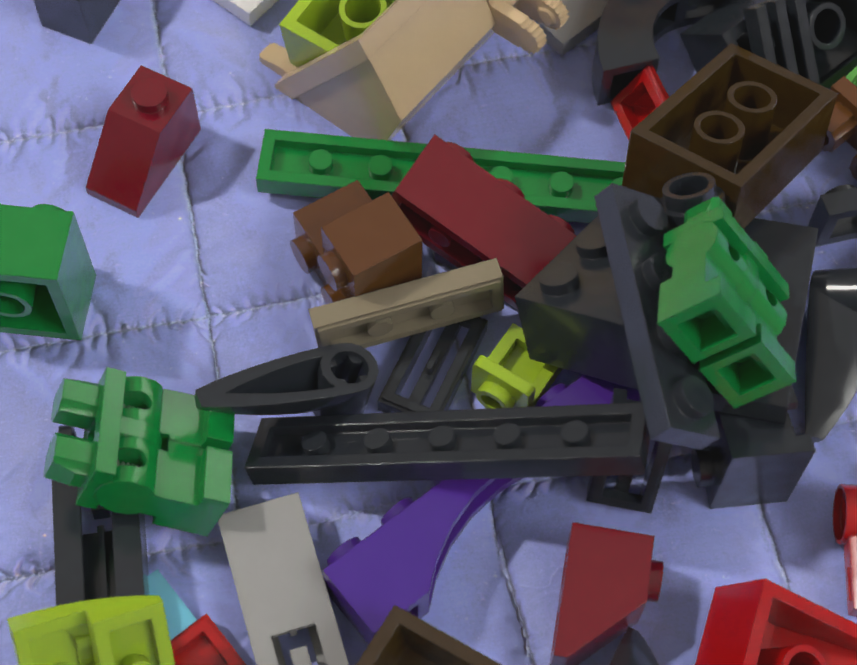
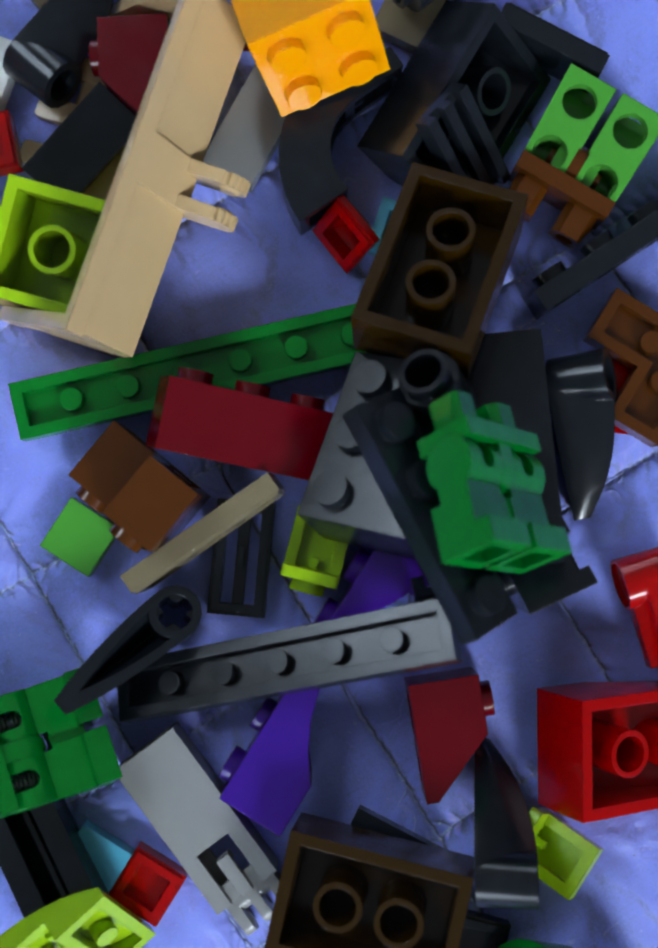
camera: 20 degrees left, 25 degrees up
none -> bright green tile [40,497,116,577]

